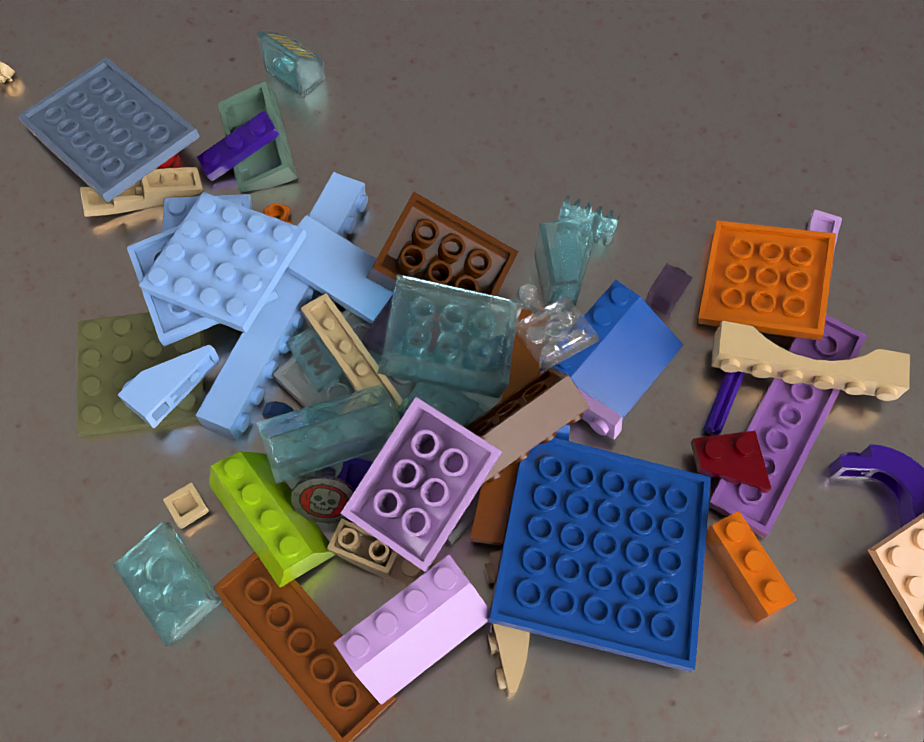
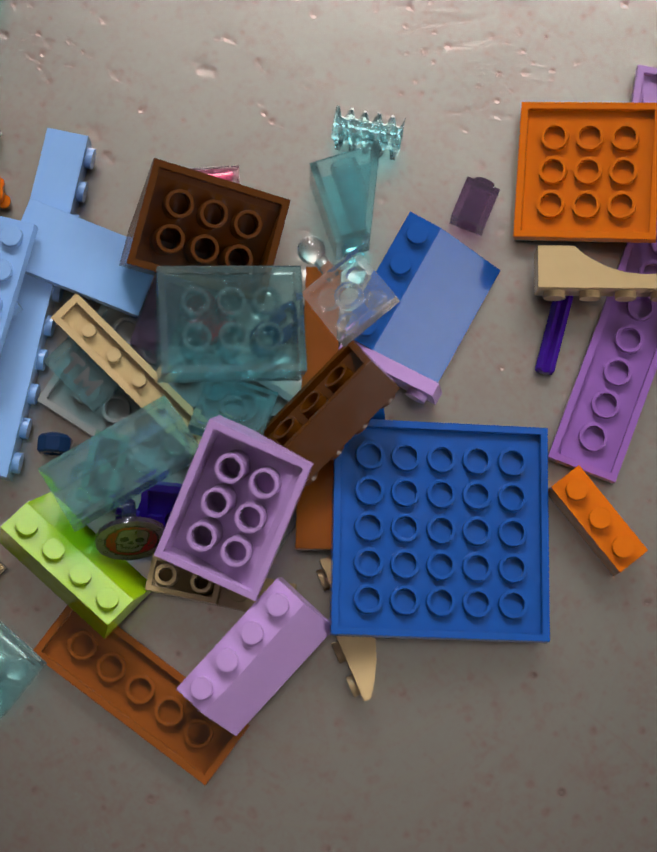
camera: 10 degrees left, 15 degrees up
dark red wing [691,430,772,493] -> none

